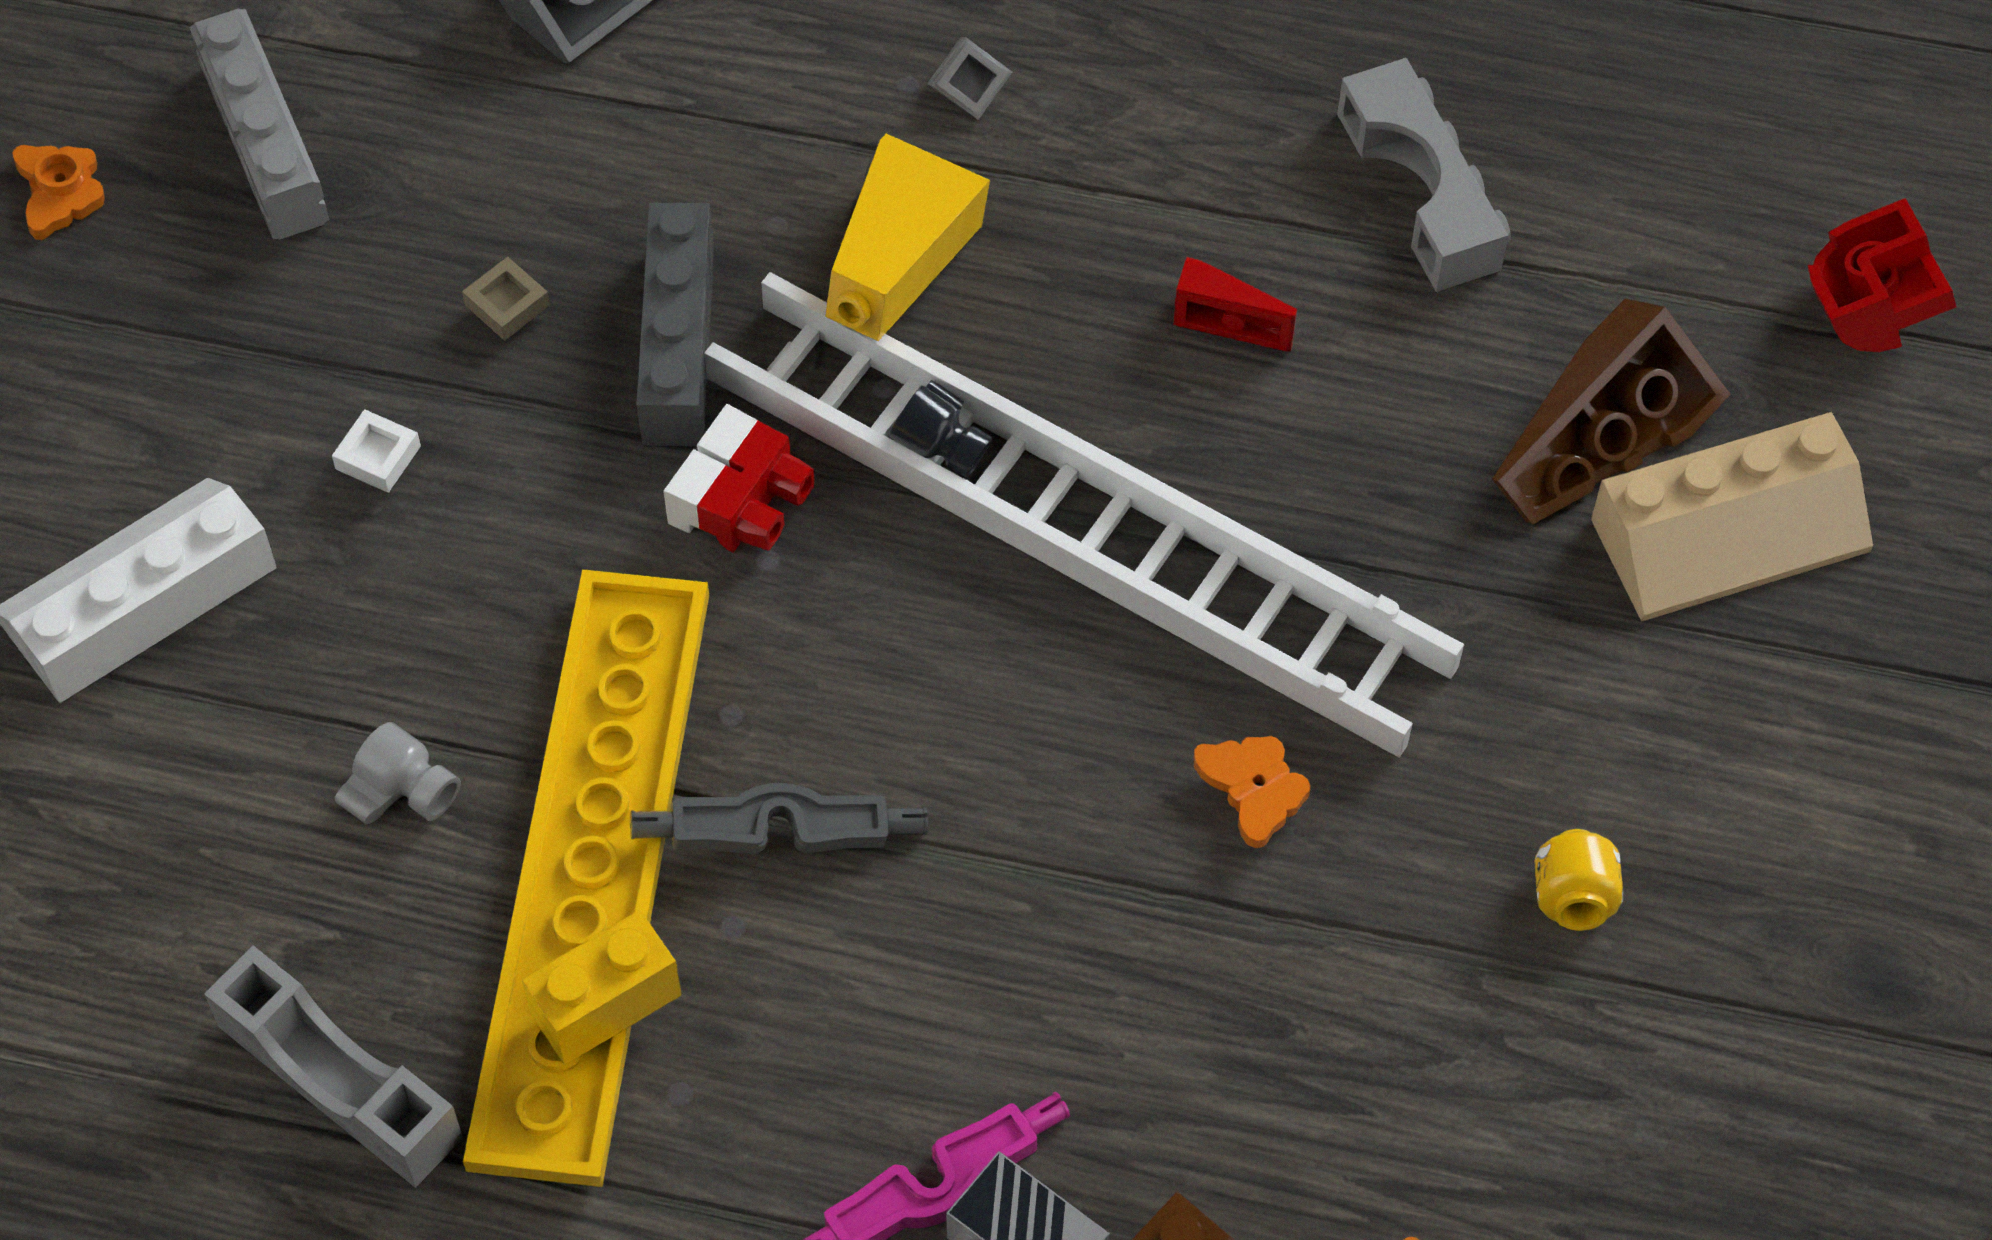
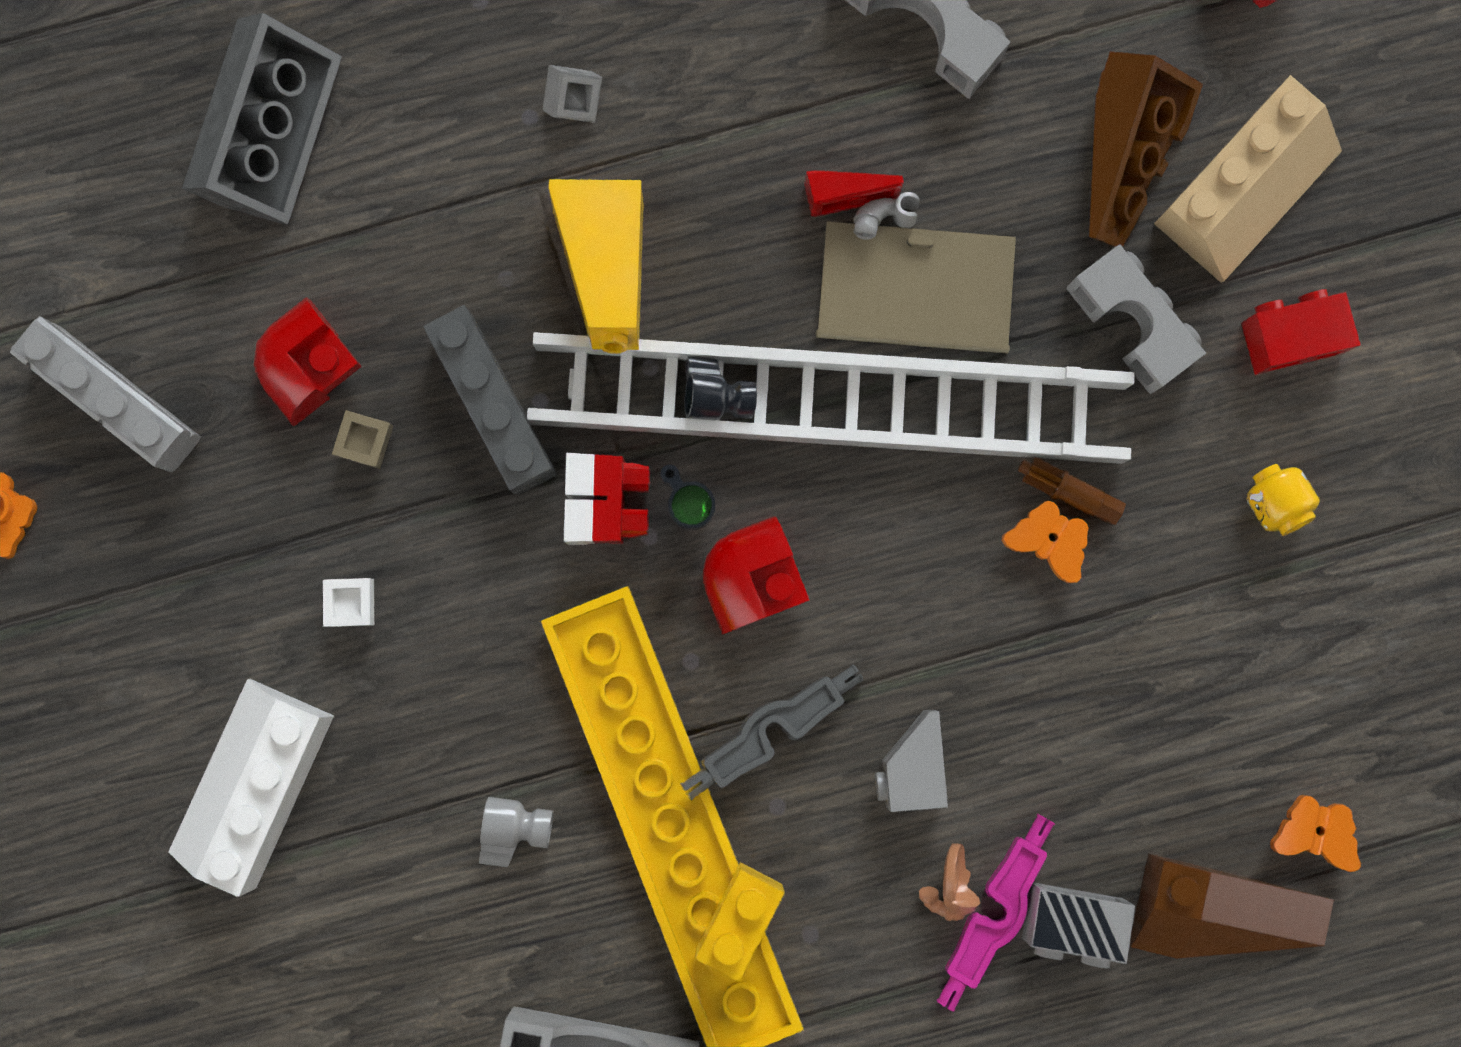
camera: 30 degrees left, 25 degrees up
none -> red brick [254,297,362,426]
none -> piece [661,465,715,531]
none -> red brick [703,516,810,635]
none -> dark tan container [815,222,1016,353]
none -> light grey arm [853,192,920,240]
none -> light grey slope [875,710,948,812]
none -> nougat piece [919,844,980,921]
none -> reddish brown piece [1017,456,1126,526]
none -> light grey arch [1066,244,1206,394]
none -> red brick [1241,289,1361,375]

